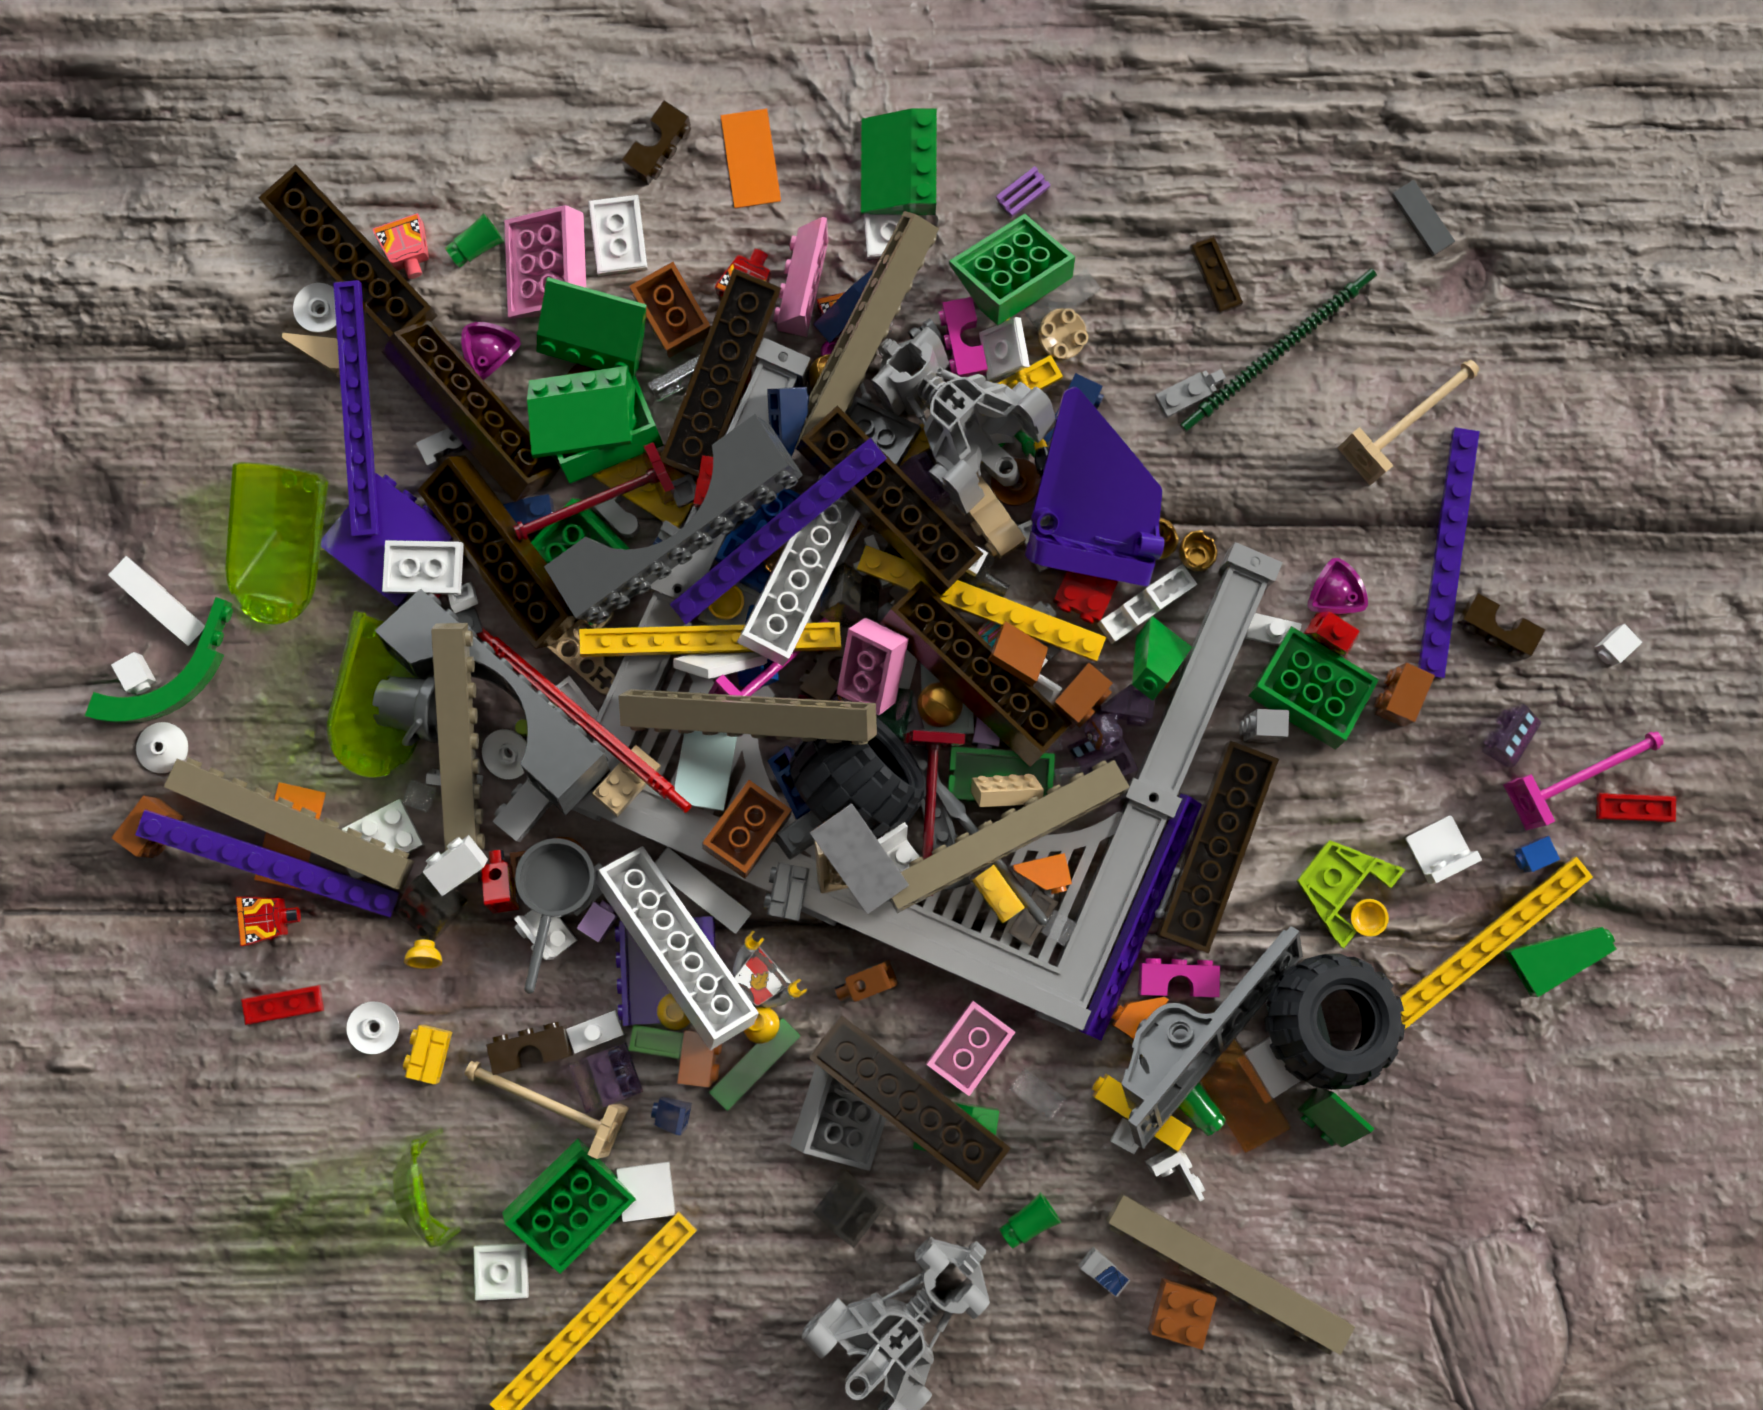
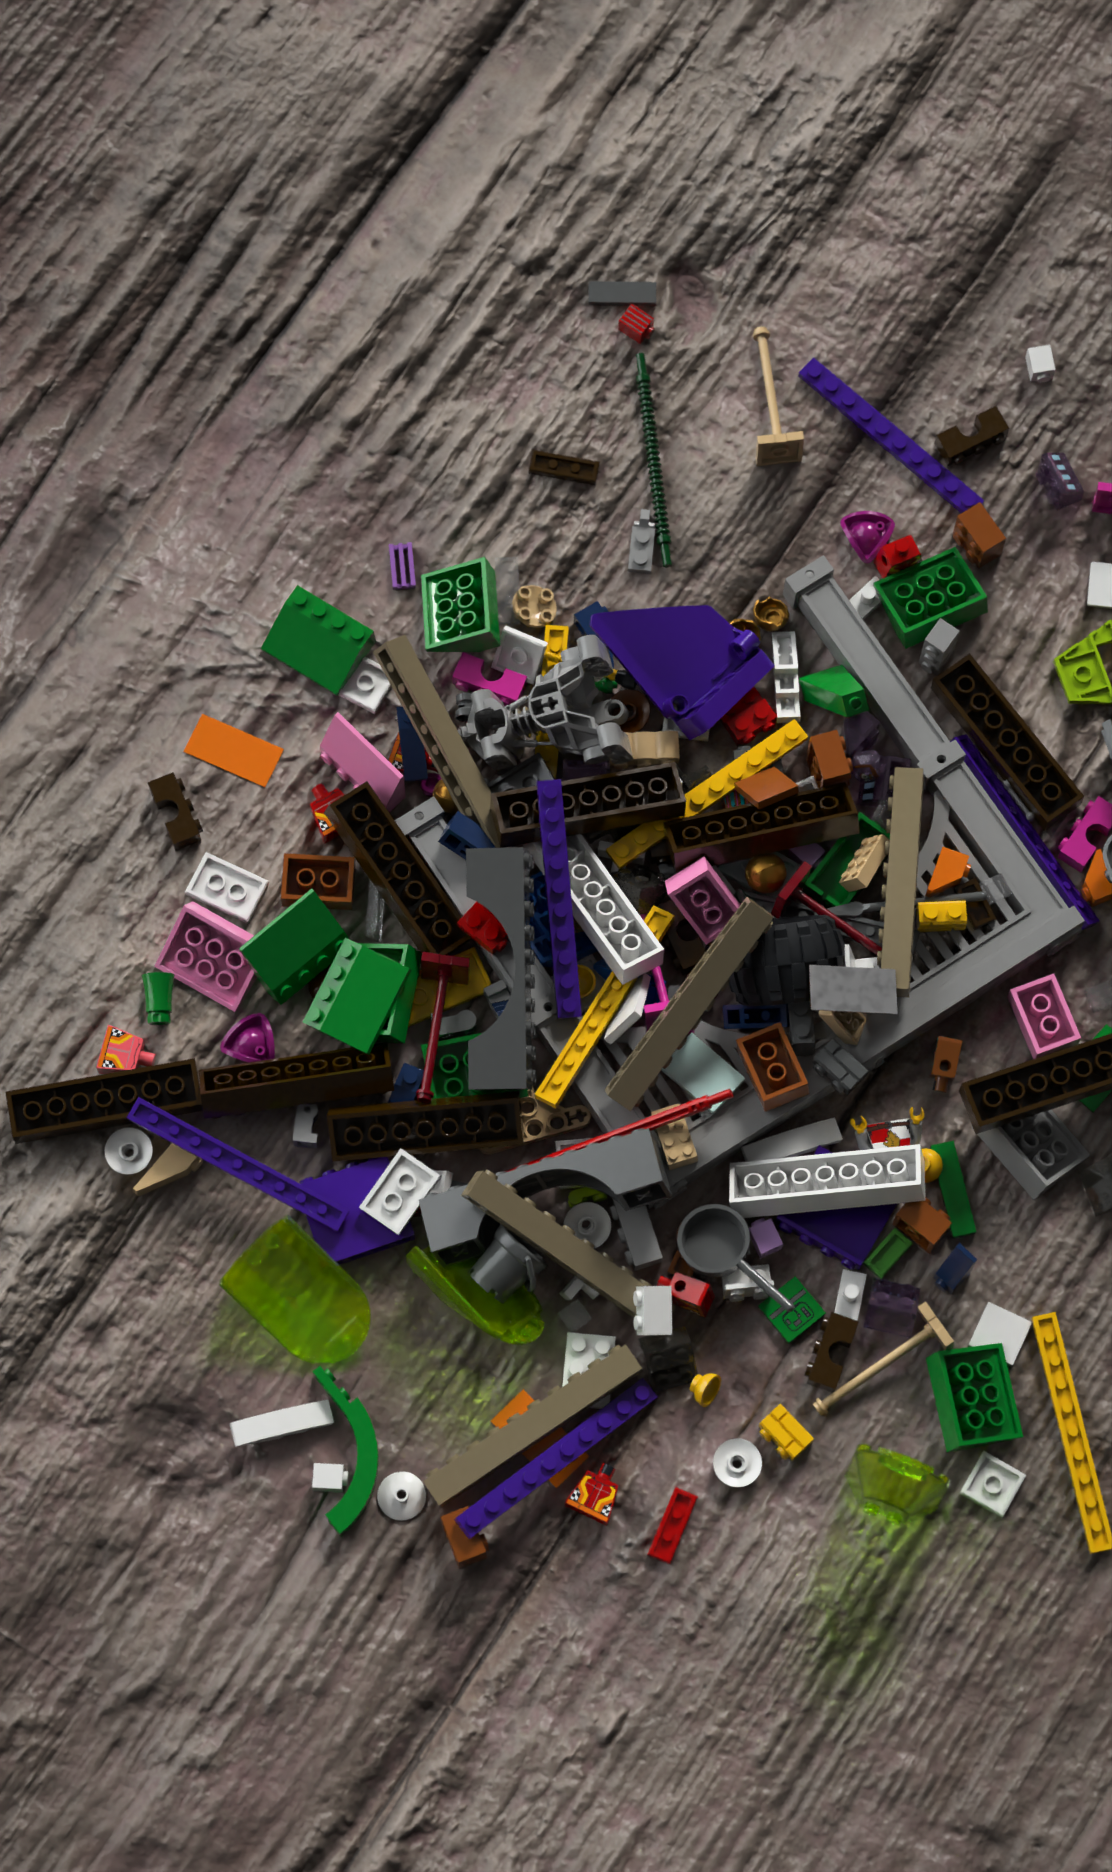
camera: 55 degrees left, 10 degrees down
yellow piece [657,993,691,1030] -> none
dark grey plate [672,473,696,508] -> none
none -> red brick [618,304,655,344]
none -> green tile [758,1276,826,1344]

